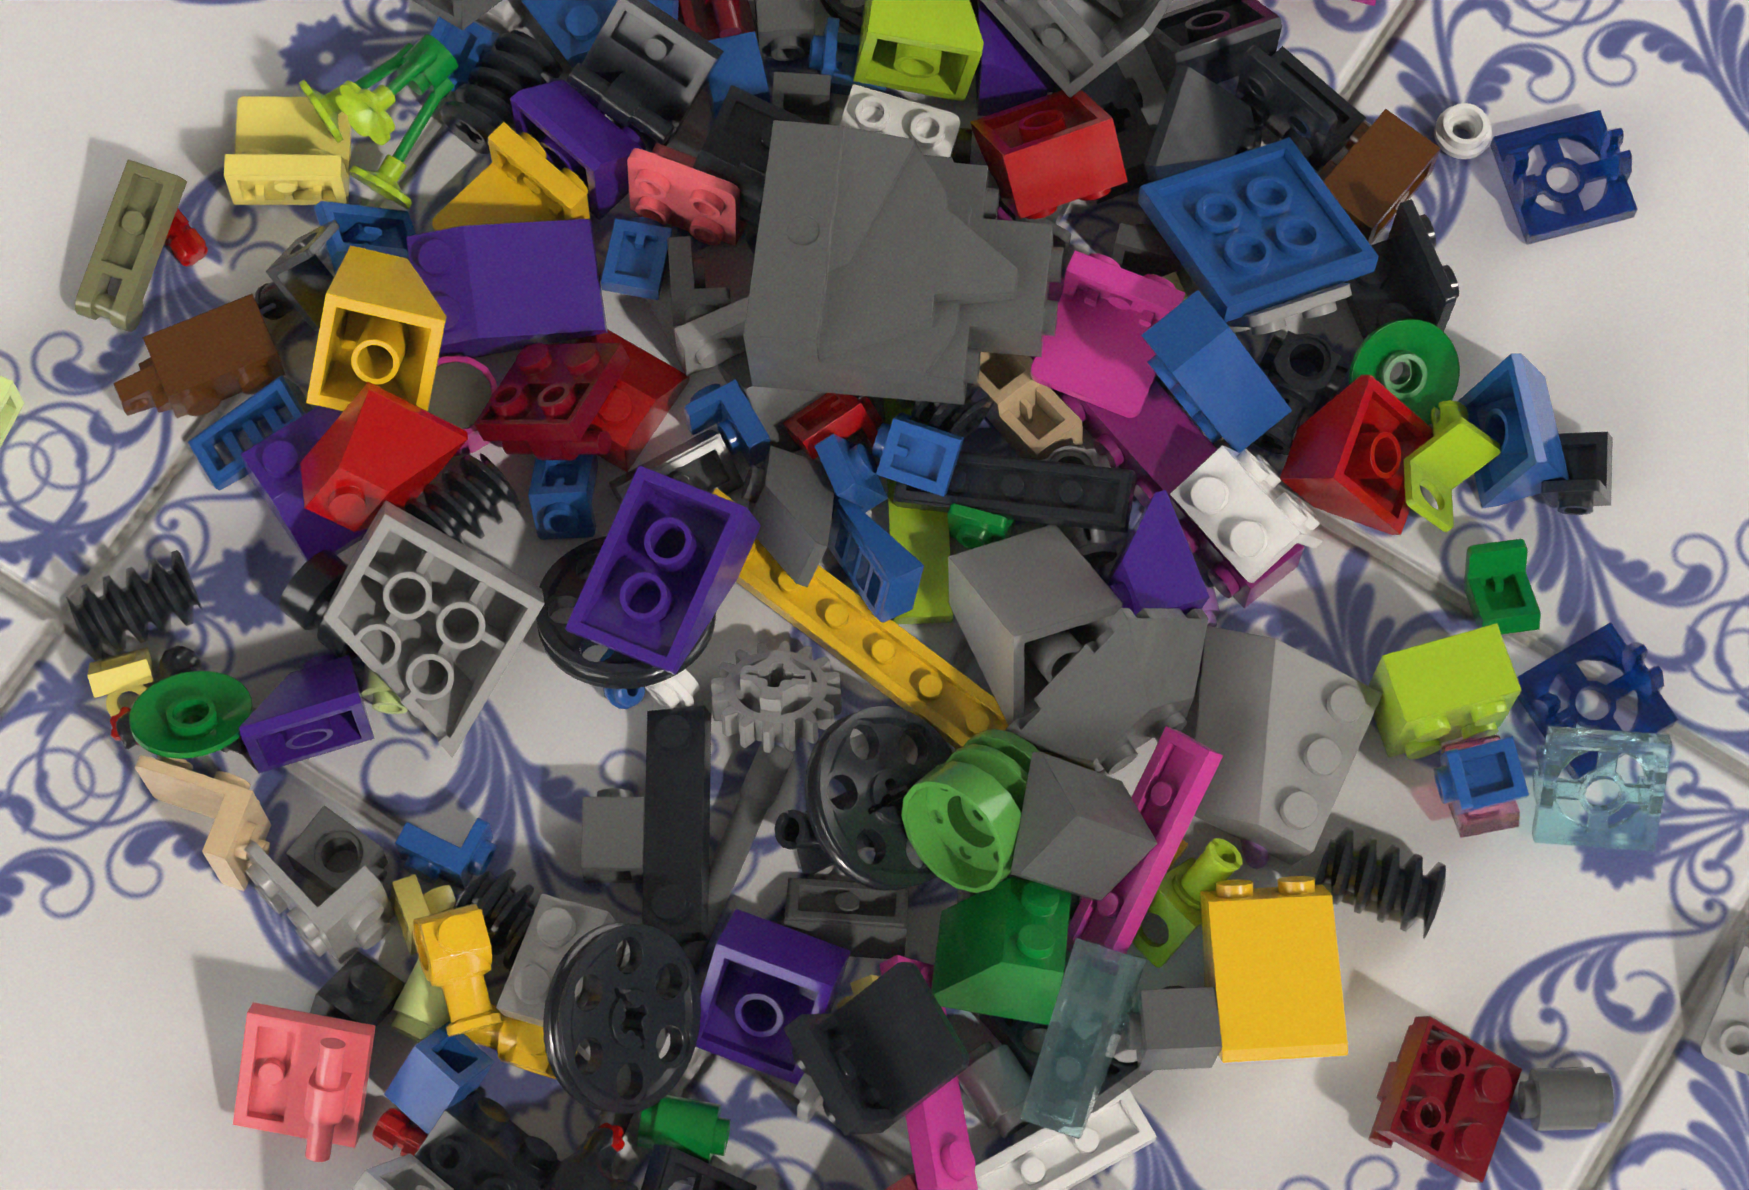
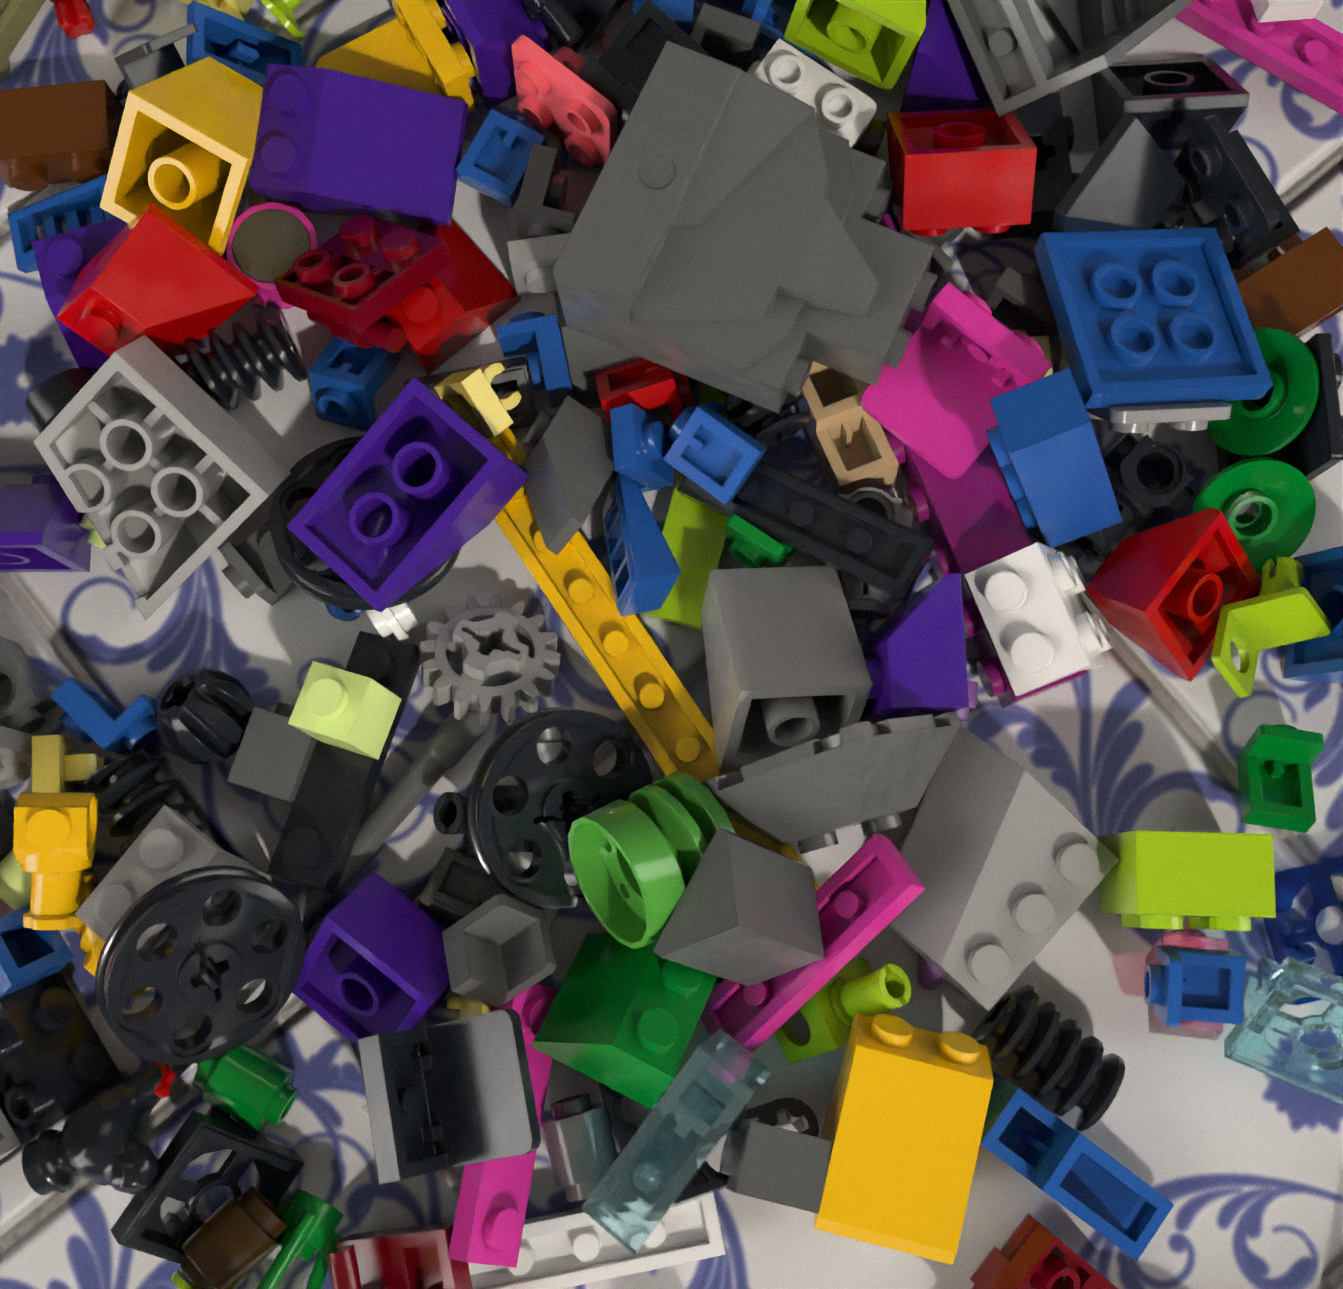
camera: 20 degrees right, 10 degrees up
none -> black piece [153,668,254,765]
none -> dark grey bracket [218,512,325,606]
none -> yellowish green brick [288,661,402,760]
none -> light yellow tile [434,363,522,438]
none -> dark grey panel [442,894,557,1008]
none -> blue slope [980,1072,1174,1261]
none -> green dish [1205,328,1320,456]

